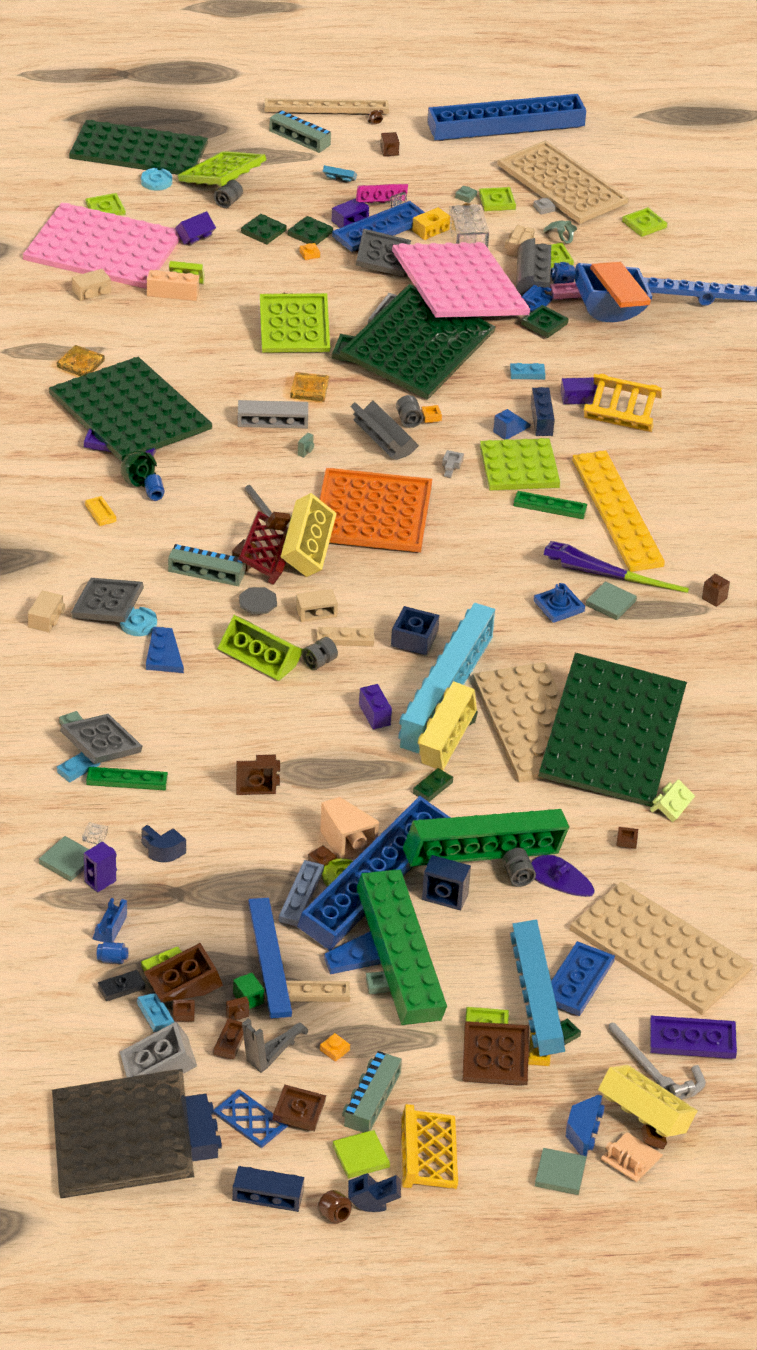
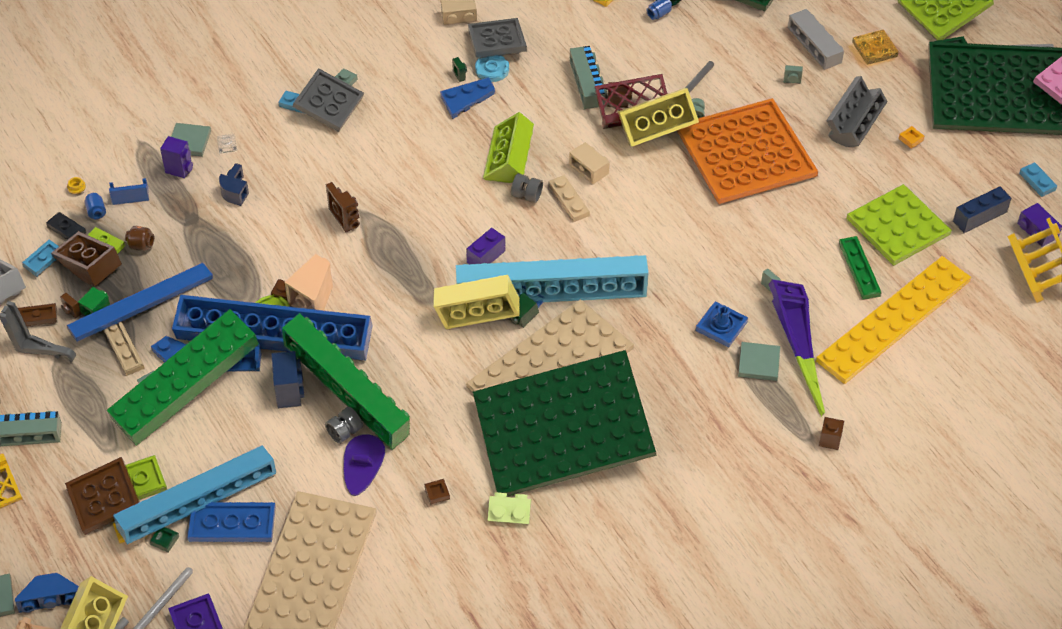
camera: 65 degrees right, 10 degrees up
green tile [86,767,168,791] -> none
reddish brown plate [173,1000,195,1022] -> none
dark grey piece [239,587,277,614] -> none
reddish brown plate [266,511,291,531] -> none
sand blue plate [279,860,324,926] -> none
light orange plate [320,1033,350,1062] -> none
dark blue brick [391,606,440,655] -> none
dark grey wheel [396,395,423,428] -> none
dark green plate [413,768,454,802] -> none
light grey plate [442,450,464,478] -> none
blue slope [493,409,531,440] -> none
none -> yellow plate [67,177,86,194]
none -> reddish brown head [125,226,155,251]
none -> dark green plate [452,57,467,82]
none -> sand green tile [761,268,781,292]

